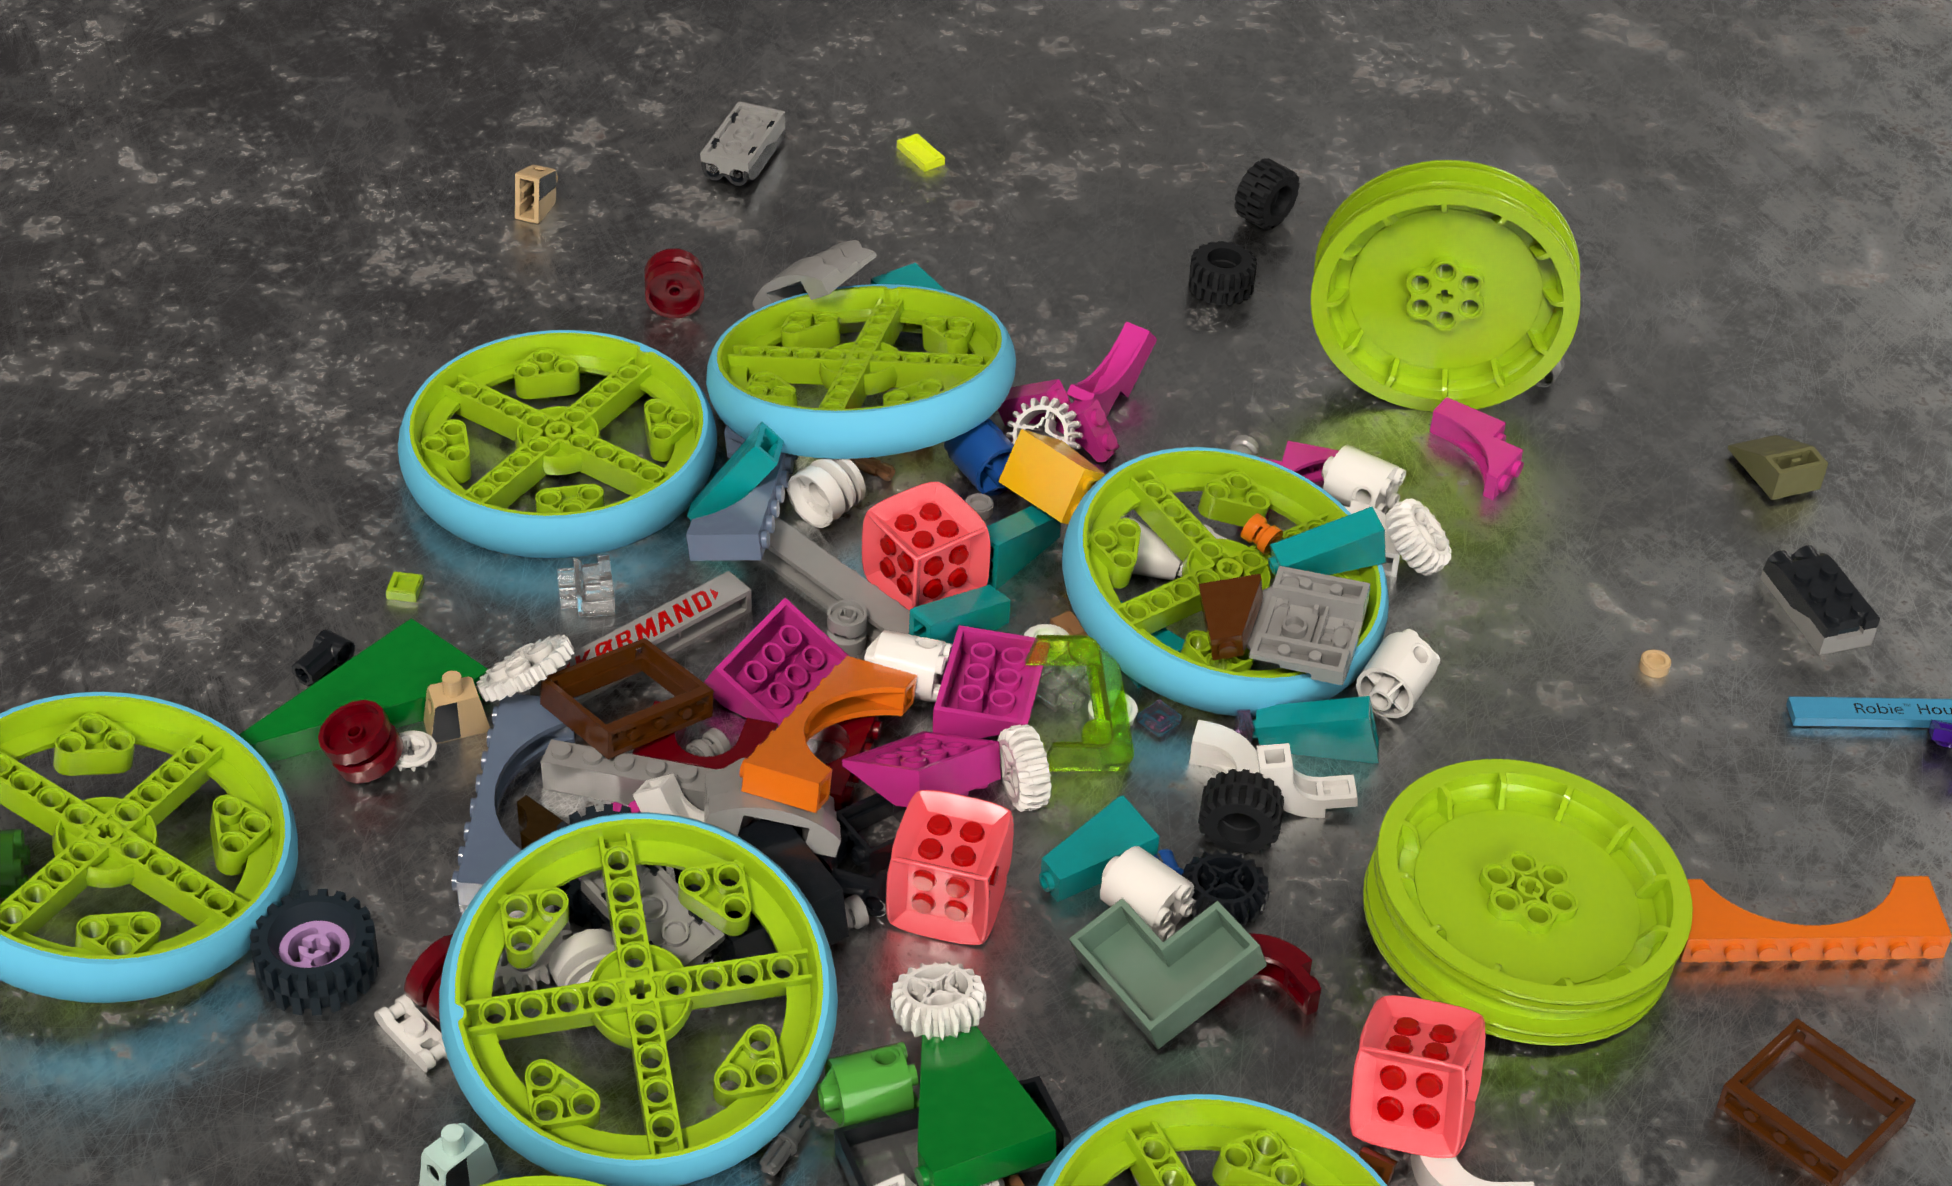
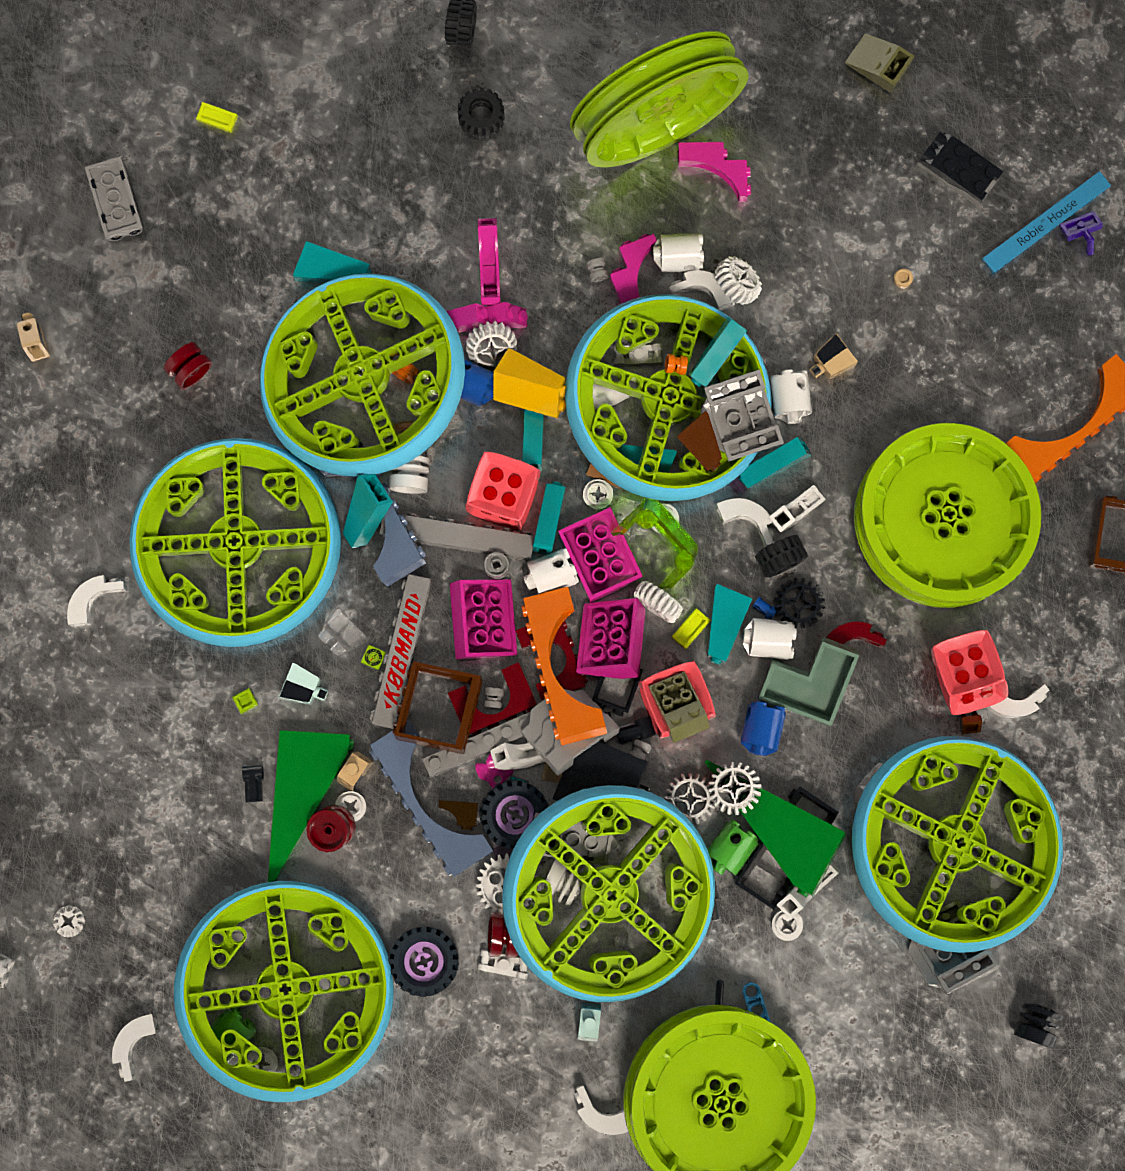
camera: 35 degrees left, 40 degrees up
white gear [476,634,575,702] -> none
light grey slope [752,240,877,310] -> none
light grey tile [965,493,994,520] -> none
tile [1137,699,1182,738] -> none
none -> white arch [67,575,127,627]
none -> torso [279,663,328,705]
none -> lime tile [361,645,386,670]
none -> olive slope [648,671,710,743]
none -> white gear [664,772,716,824]
none -> neon yellow tile [671,608,711,650]
none -> blue cylinder [740,701,786,756]
none -> torso [809,333,858,379]

